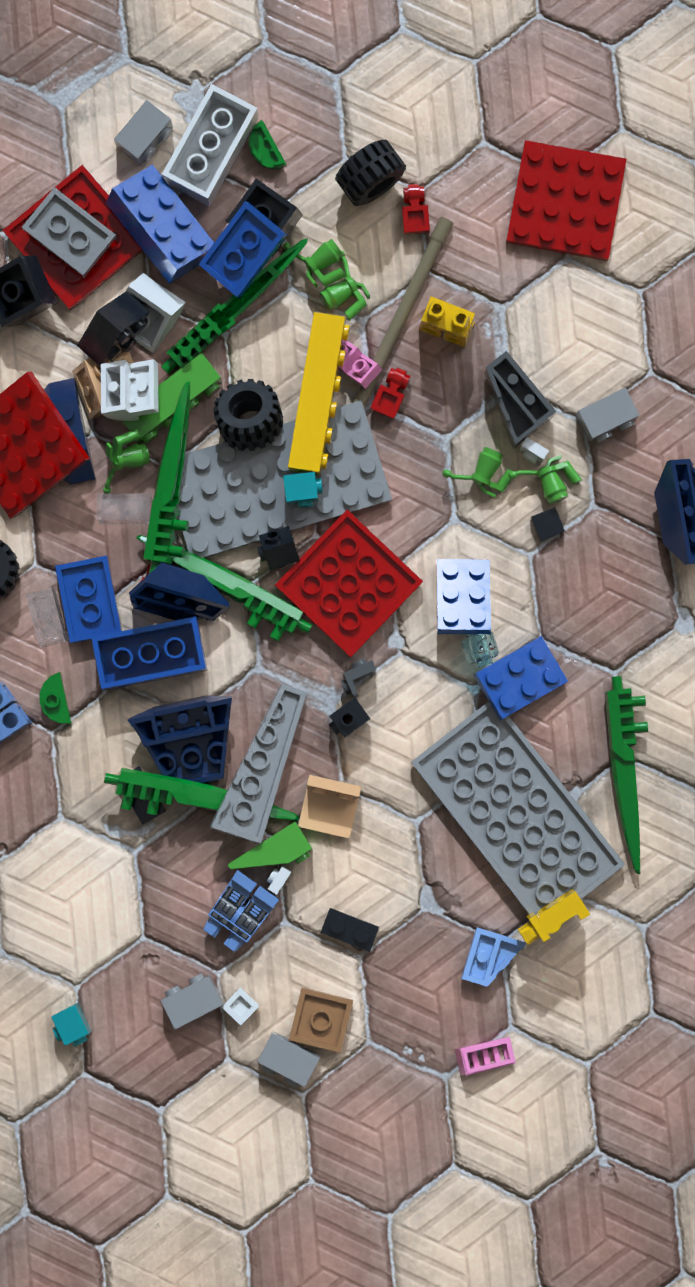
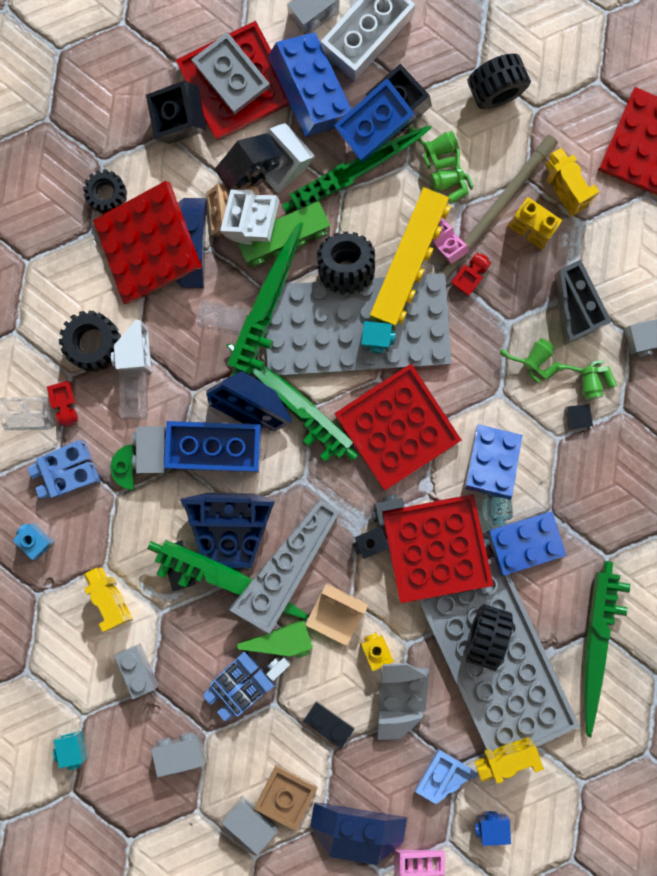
camera: 15 degrees right, 0 degrees up
blue plate [55,555,122,644] -> none
bright green piece [103,429,150,495] -> none
white plate [222,987,260,1026] -> none
green plate [249,120,287,169] -> none
black brick [257,526,300,570] -> none
red plate [402,184,430,235] -> none
white plate [520,437,549,464] -> none
none -> yellow hips [83,567,133,632]
none -> white slope [111,320,152,375]
none -> light grey brick [114,643,159,699]
none -> light grey brick [132,426,168,474]
none -> dark blue wedge [310,802,407,865]
none -> yellow brick [361,632,394,671]
none -> light grey piece [378,663,429,740]
none -> red plate [382,494,494,604]
none -> black tyre [465,604,513,671]
none -> blue brick [474,811,511,846]
none -> yellow hips [545,148,600,217]

